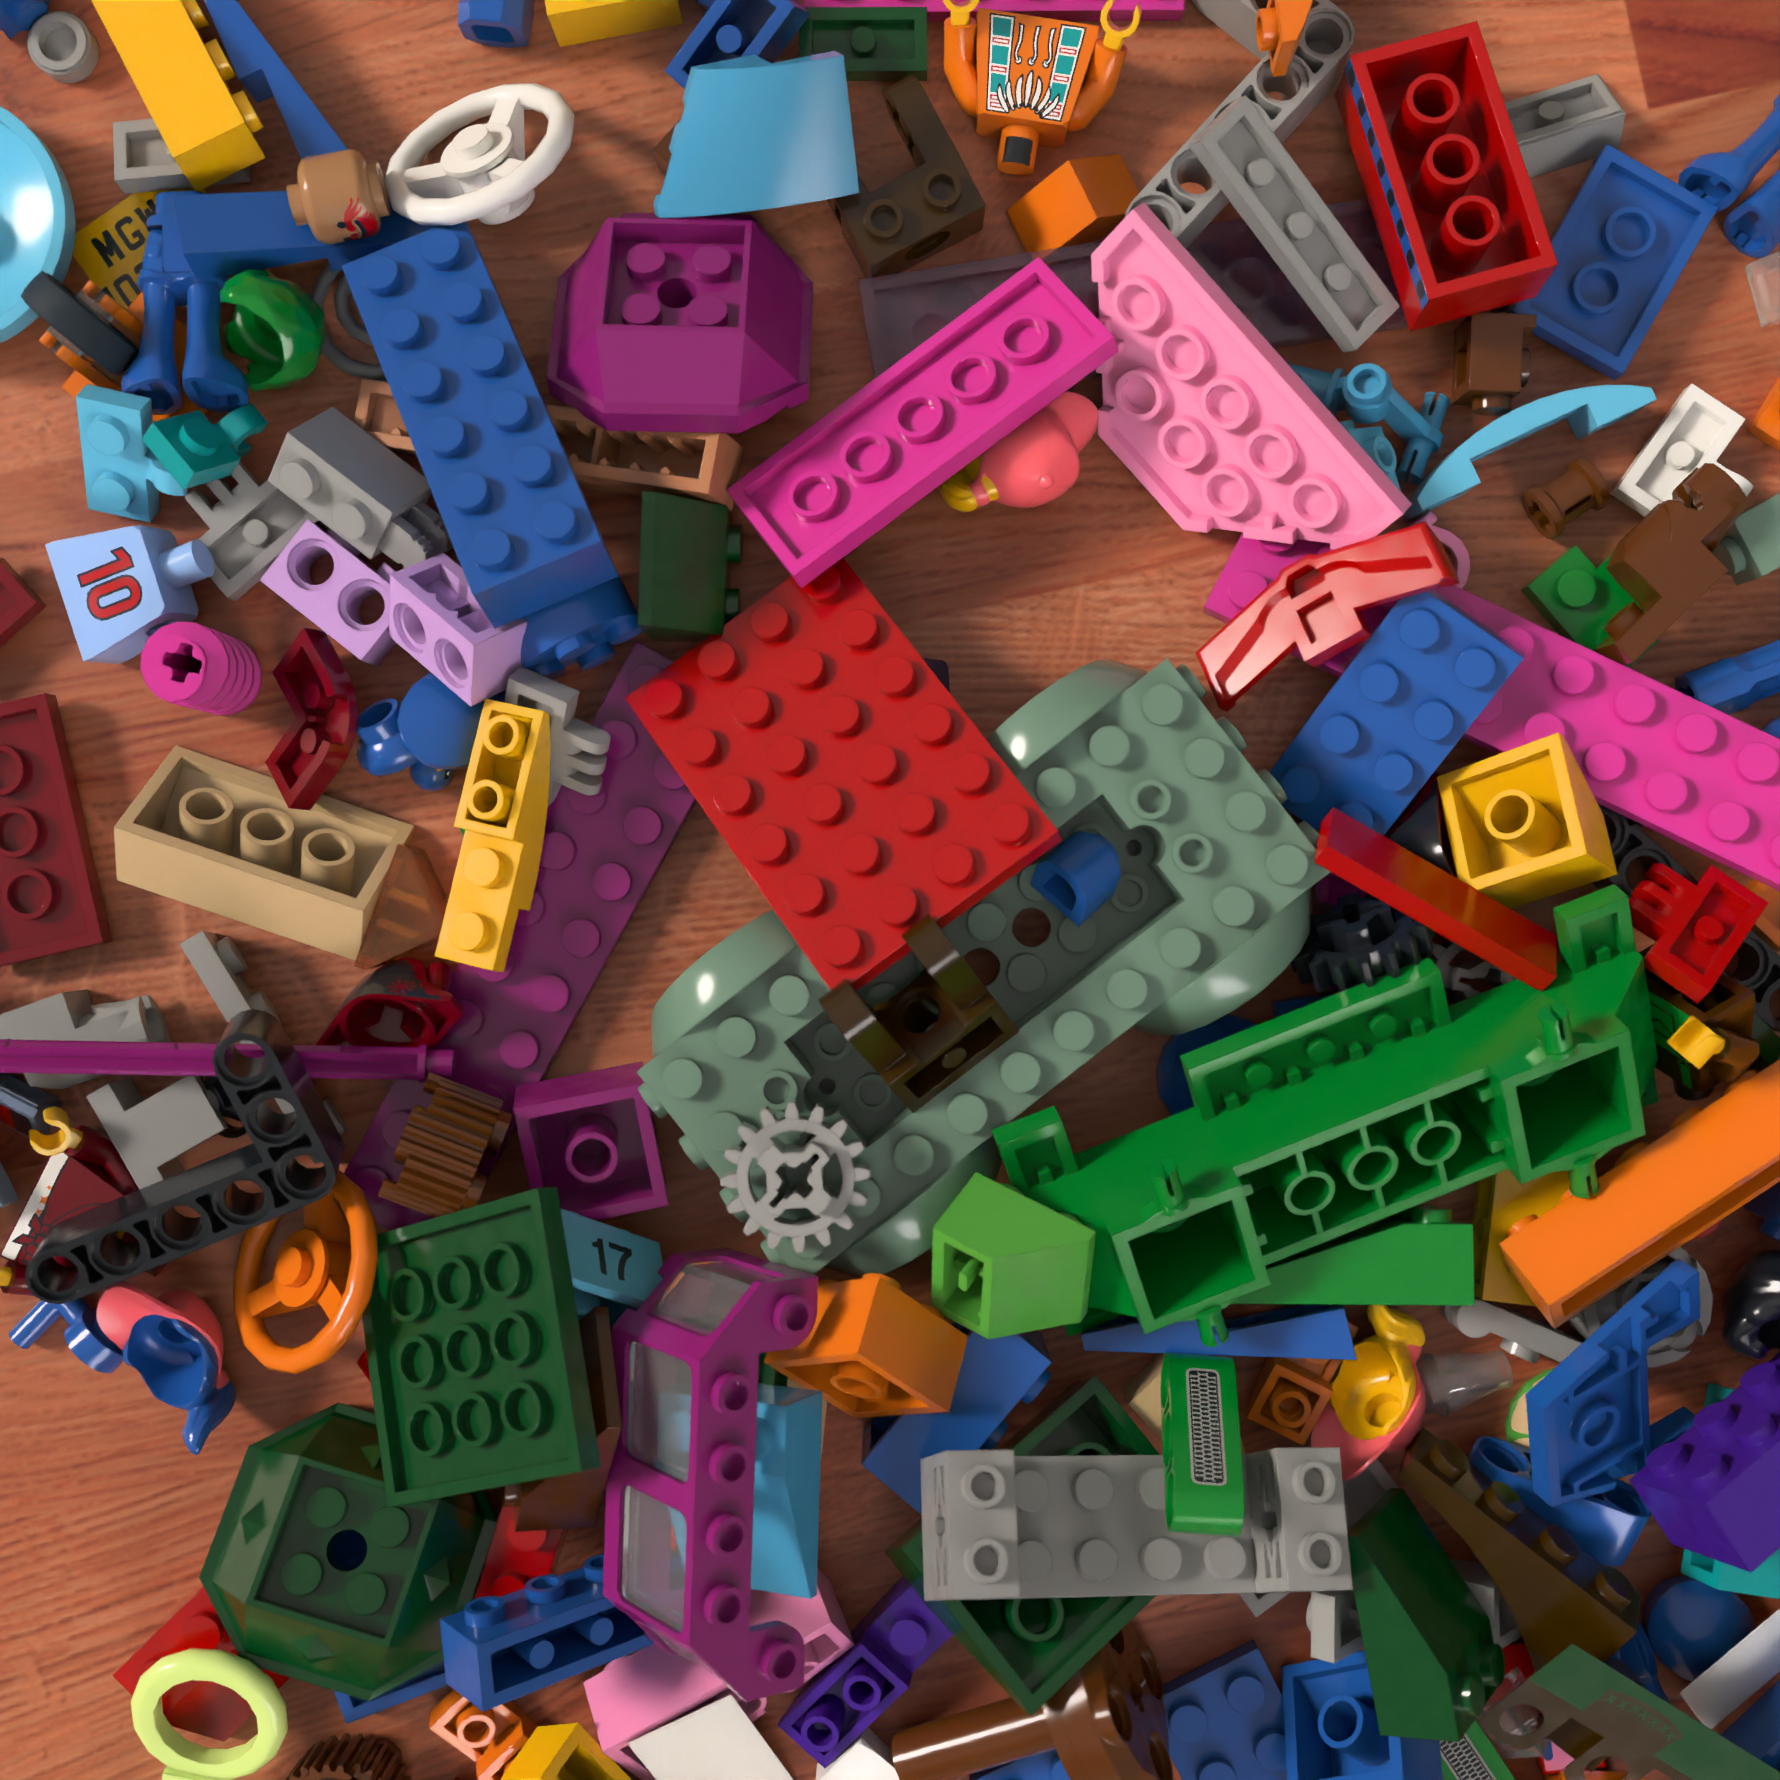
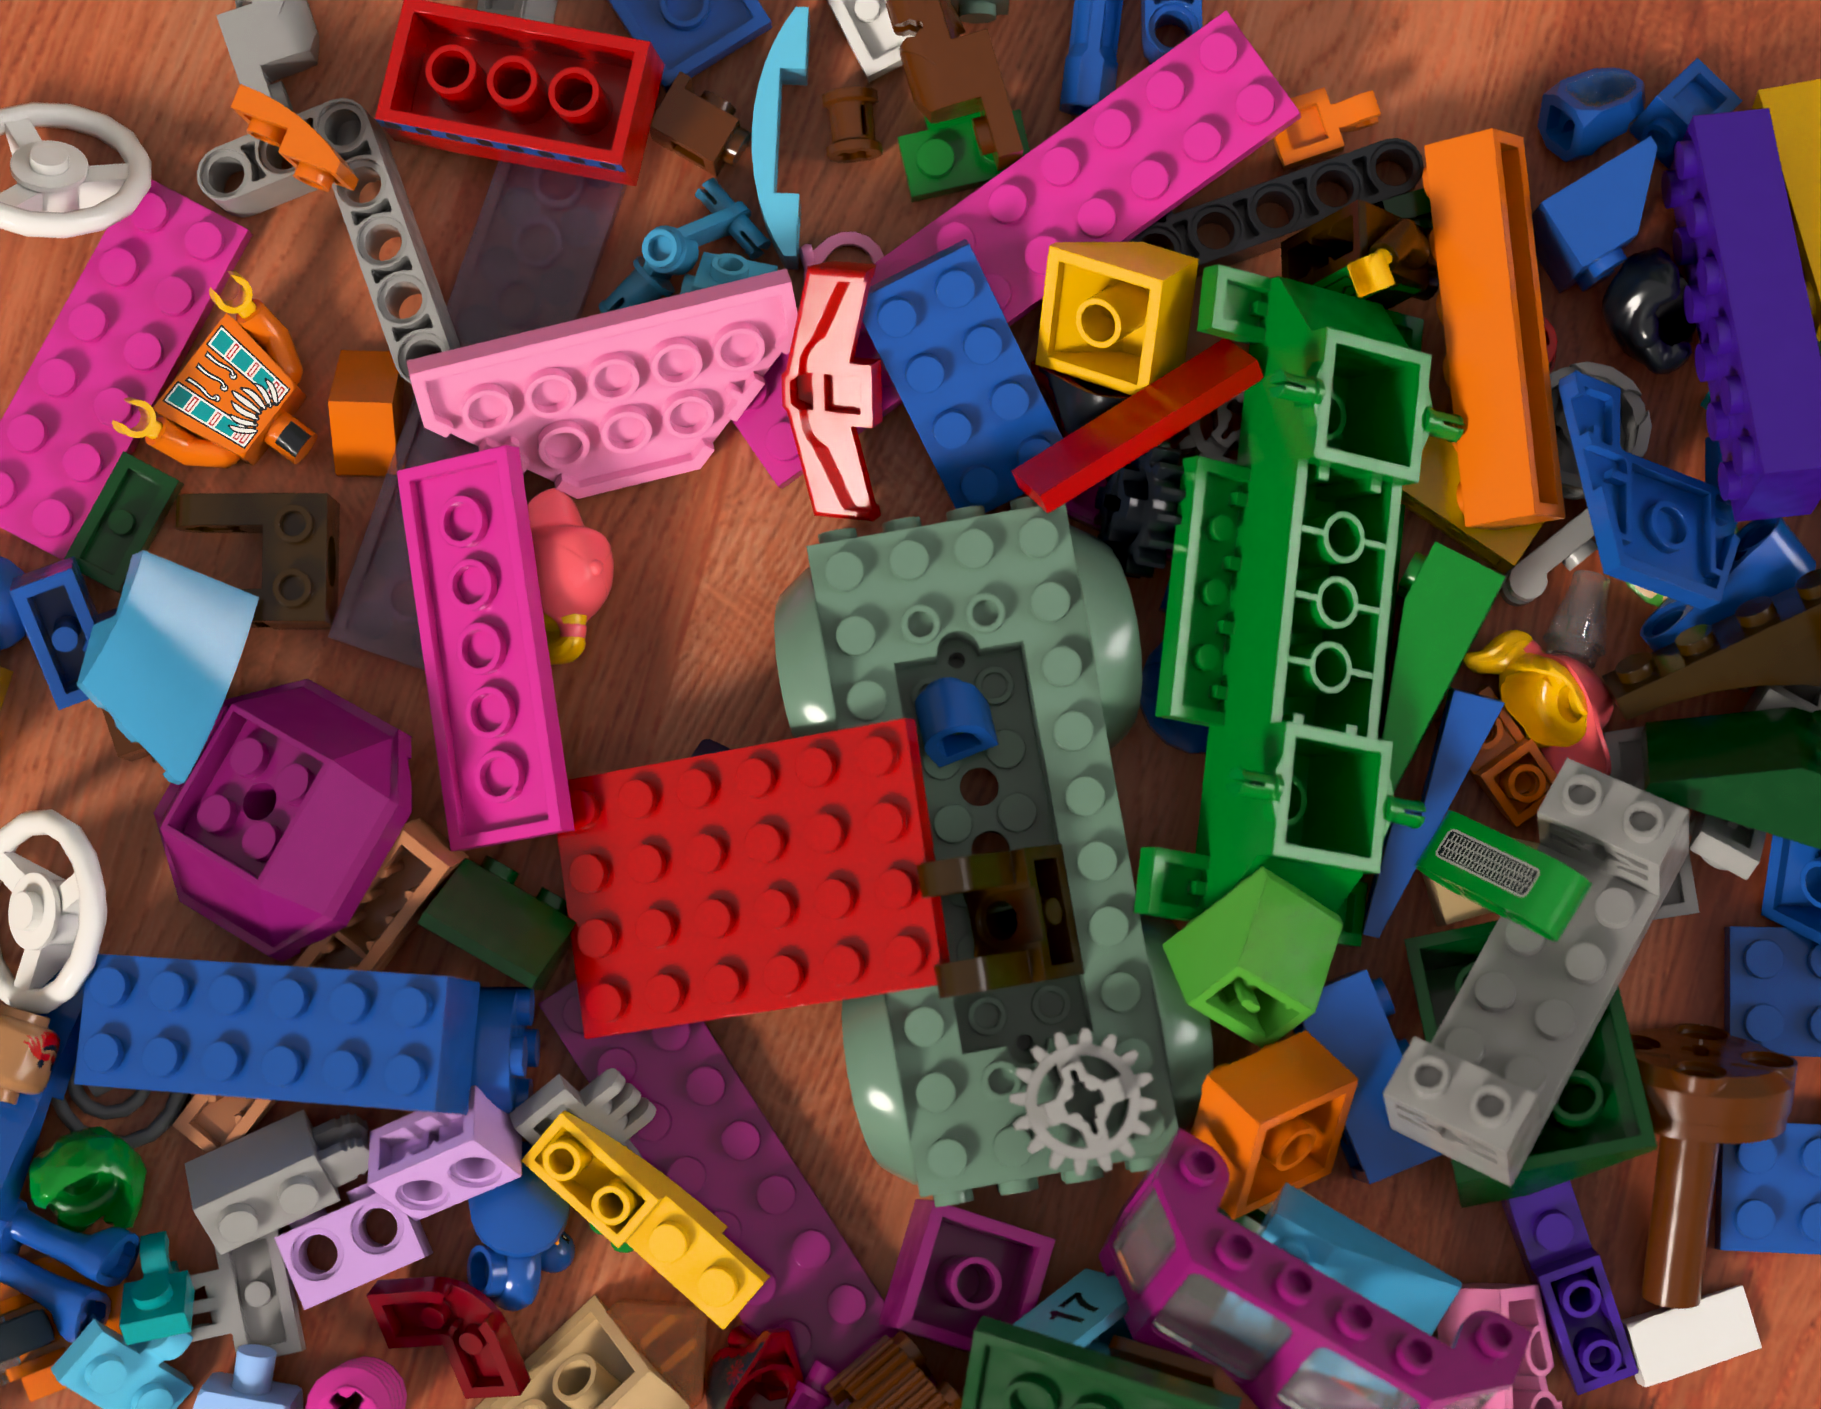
camera: 60 degrees left, 5 degrees down
light grey plate [1188,95,1400,353] -> none
red hinge [1629,863,1768,1004] -> none

